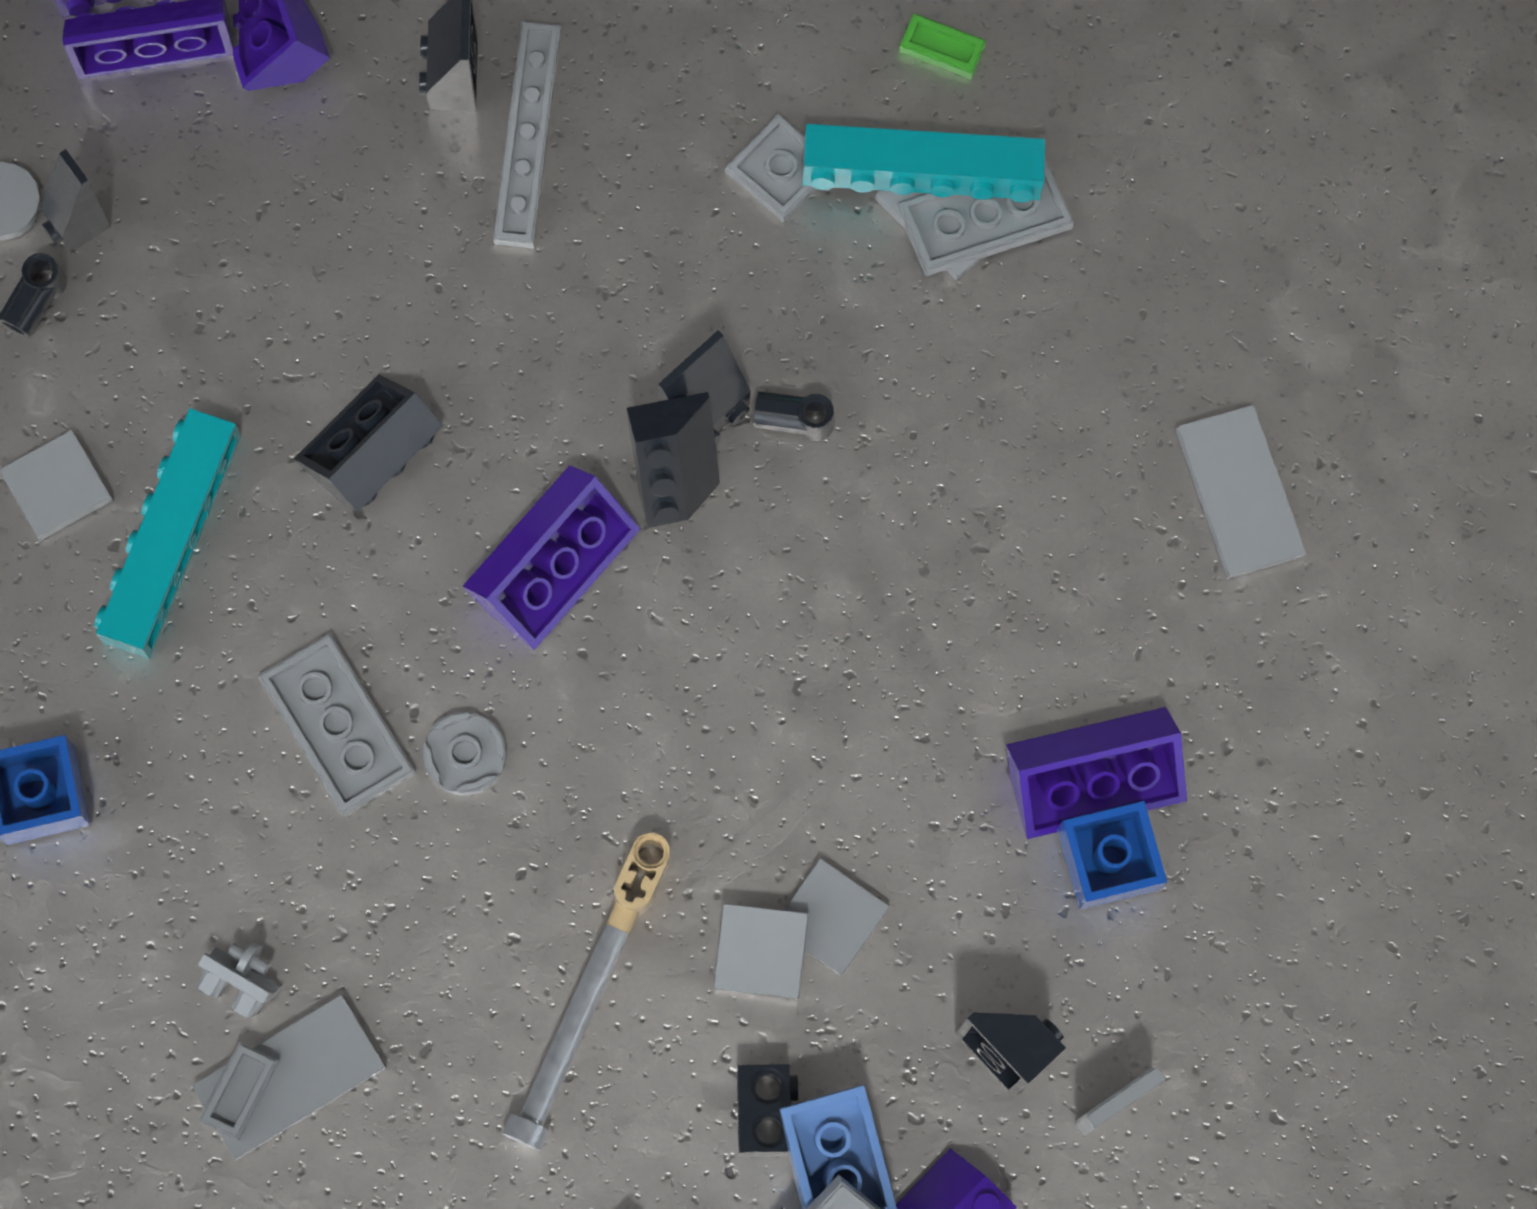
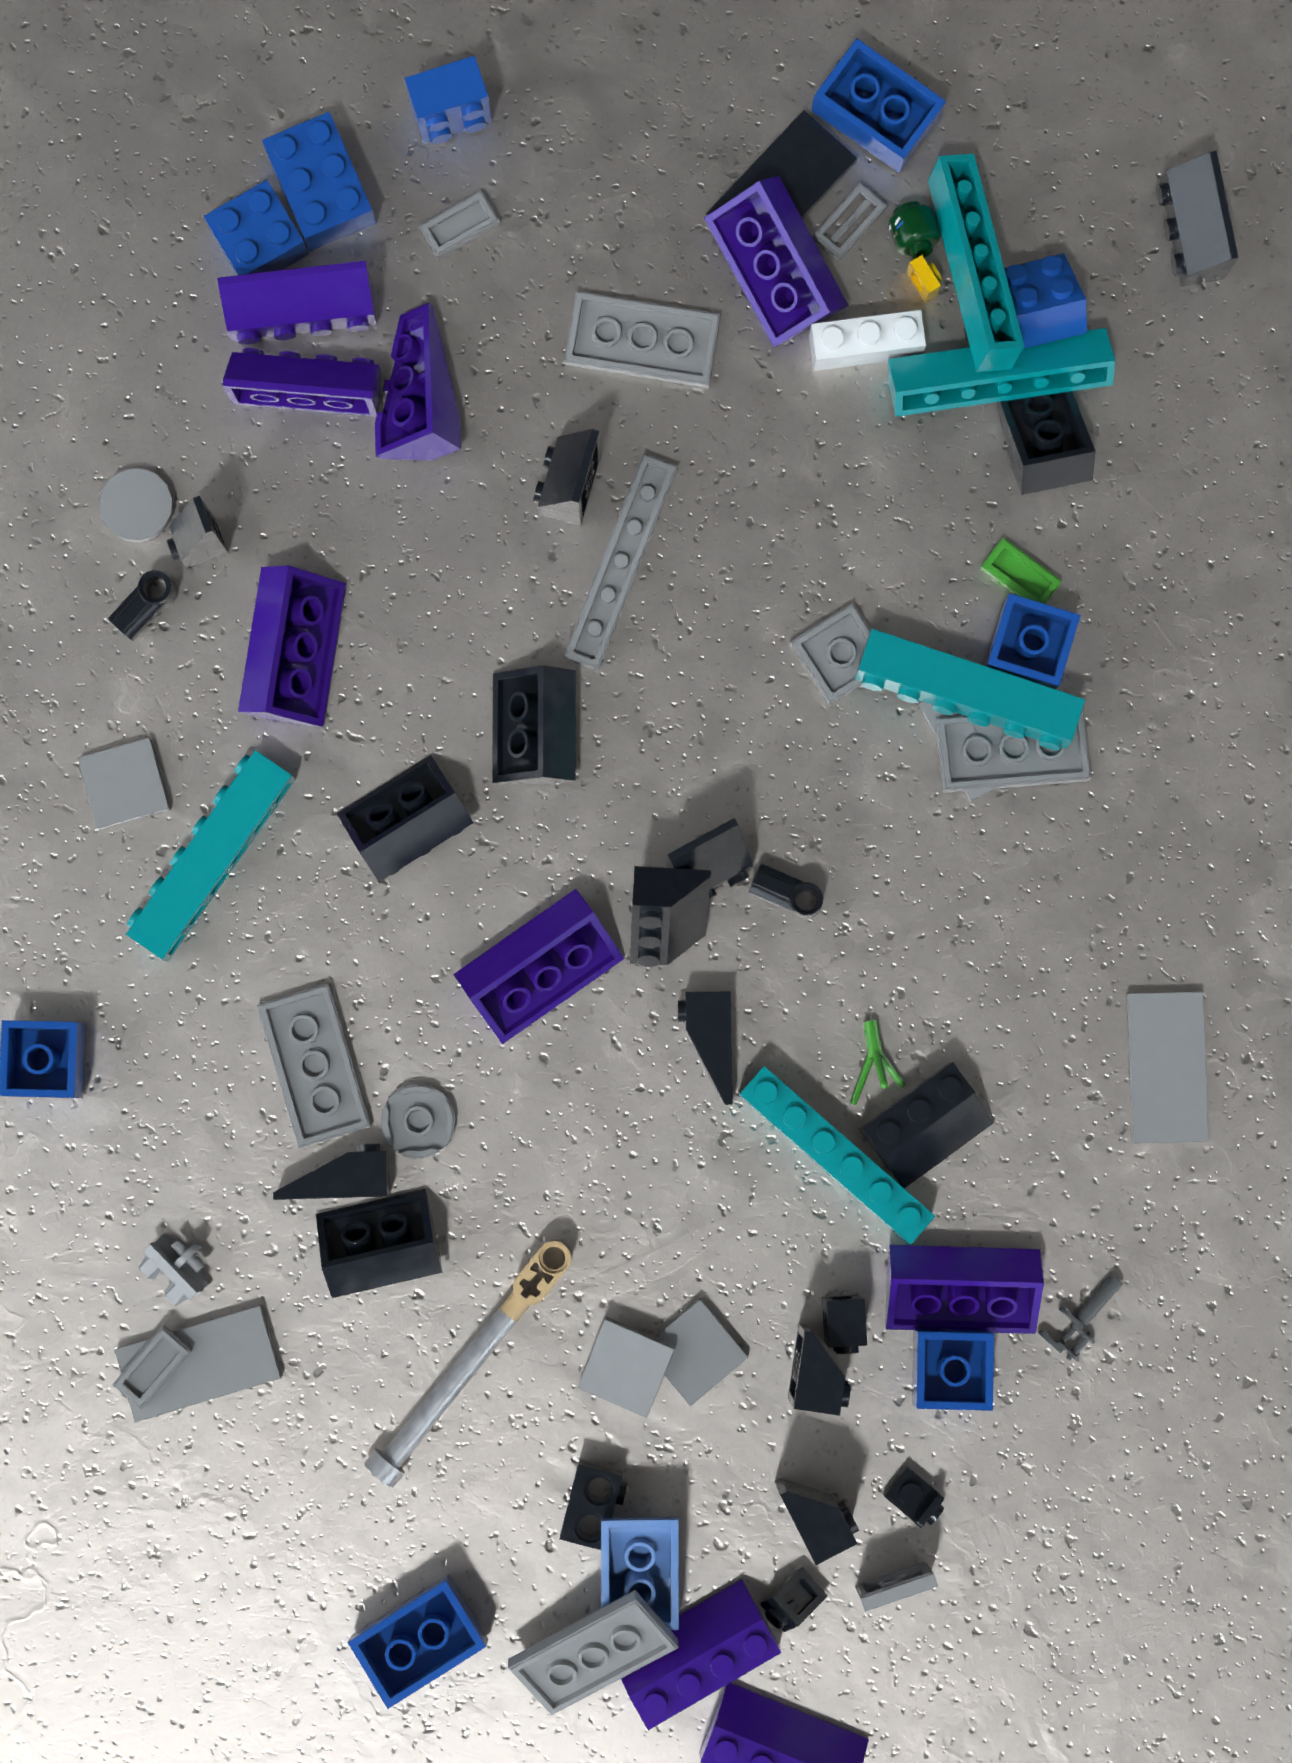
camera: 20 degrees right, 10 degrees up
none -> dark purple slope [238,565,346,727]
none -> black slope [273,1144,390,1200]
none -> black slope [316,1189,443,1298]
none -> black slope [492,665,576,784]
none -> black slope [678,991,732,1105]
none -> teal brick [738,1066,935,1245]
none -> black bracket [760,1567,828,1632]
none -> black slope [788,1324,851,1416]
none -> black brick [821,1295,867,1354]
none -> bright green plant [850,1020,905,1105]
none -> black slope [859,1062,993,1189]
none -> black bracket [883,1465,945,1528]
none -> blue brick [984,593,1081,689]
none -> dark grey piece [1038,1275,1123,1362]

